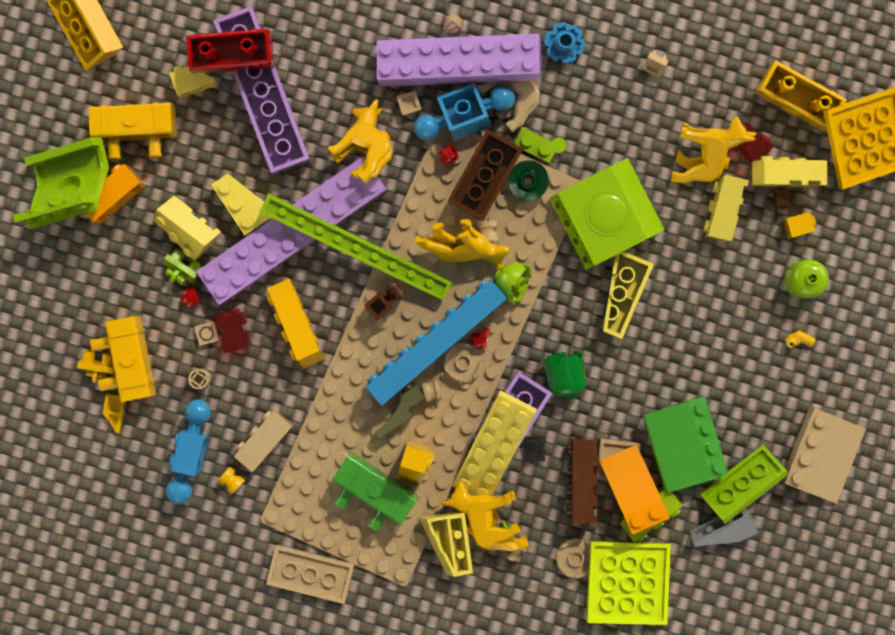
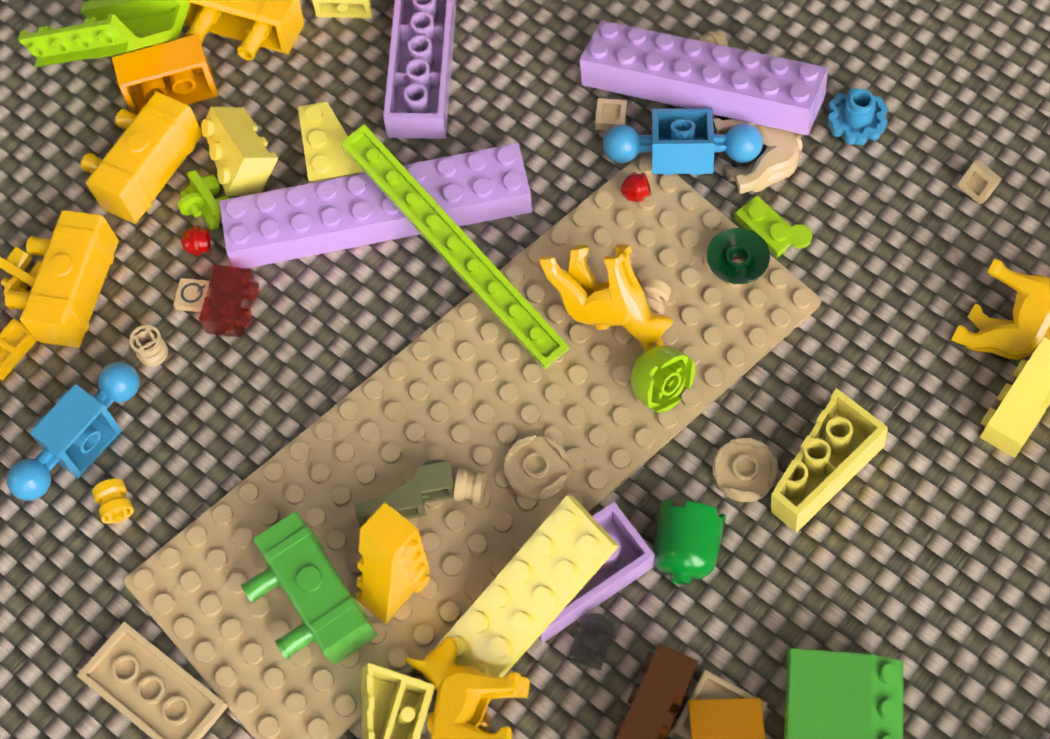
camera: 25 degrees right, 25 degrees down
tan brick [234,410,294,472] -> none
yellow wedge [267,279,326,369] -> none
yellow animal [327,99,393,184] -> none
reddish brown brick [364,281,405,321] -> none
dark azure brick [366,280,507,406] -> none
reddish brown brick [448,129,523,221] -> none
red plate [470,328,491,349] -> none
lime panel [549,158,665,270] -> none
none -> yellow piece [81,92,203,224]
none -> tan tile [712,438,779,502]

